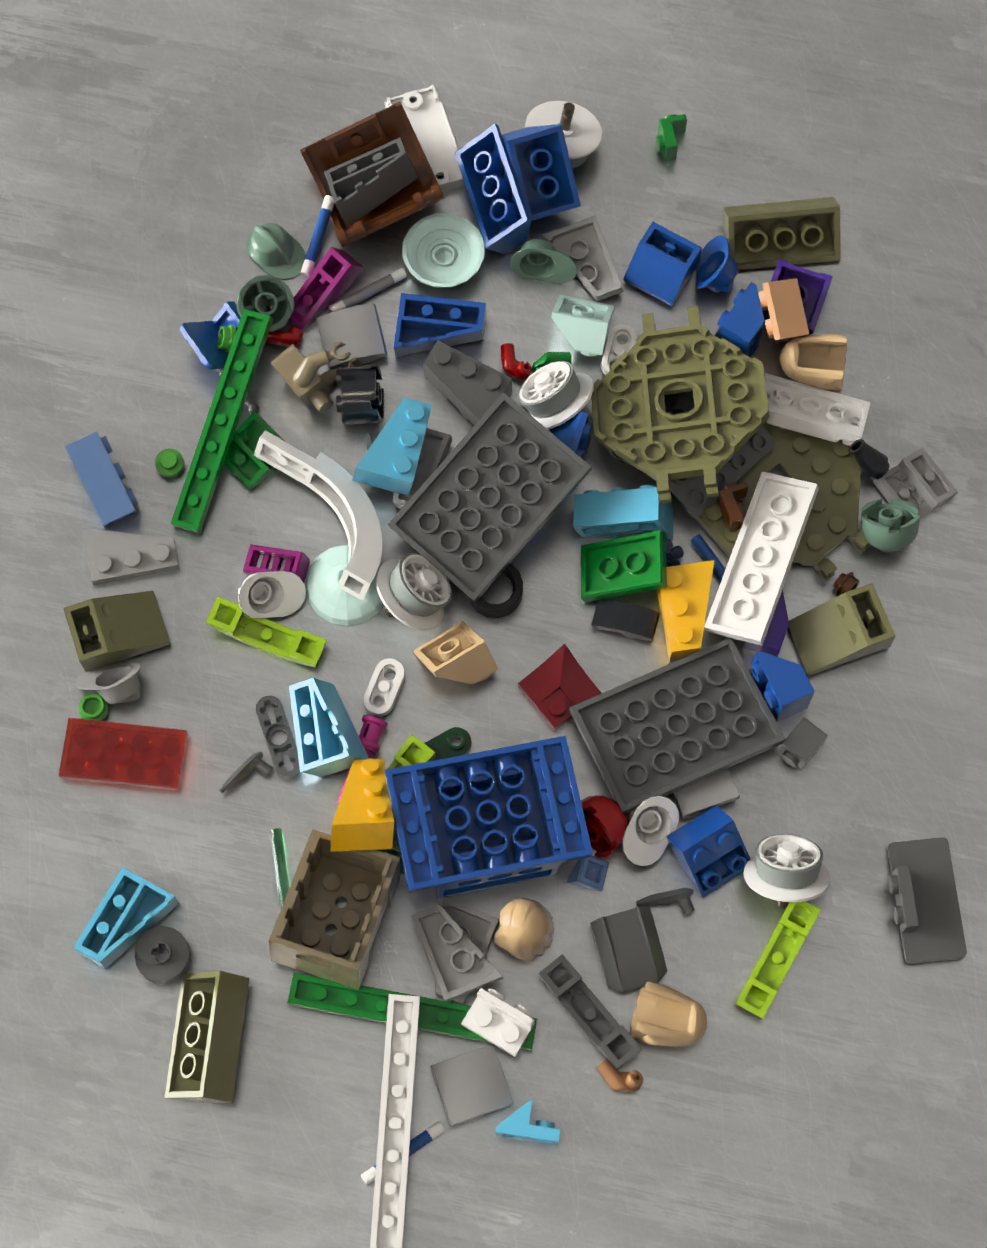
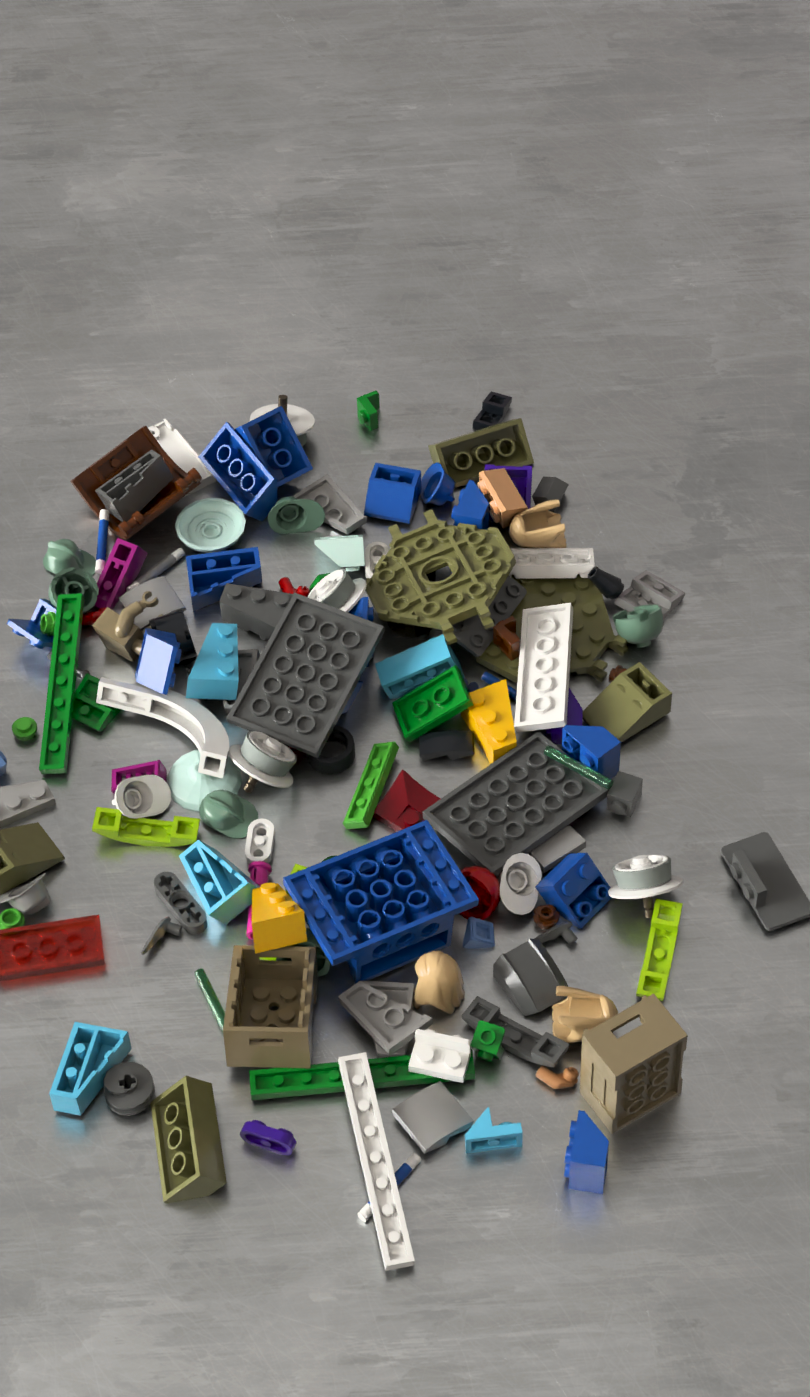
camera: 15 degrees left, 20 degrees down
tan slope [413,621,498,685] -> none
none -> slope [135,628,181,695]
none -> sand green piece [199,790,258,839]
none -> dark purple plate [240,1120,297,1156]
none -> bright green tile [343,742,399,829]
none -> green bracket [471,1020,505,1062]
none -> black slope [472,391,512,430]
none -> dark grey piece [532,477,569,512]
none -> reddish brown plate [533,904,560,930]
none -> clear green bar [544,746,613,790]
none -> blue slope [564,1110,609,1194]
none -> dark tan container [580,993,688,1134]

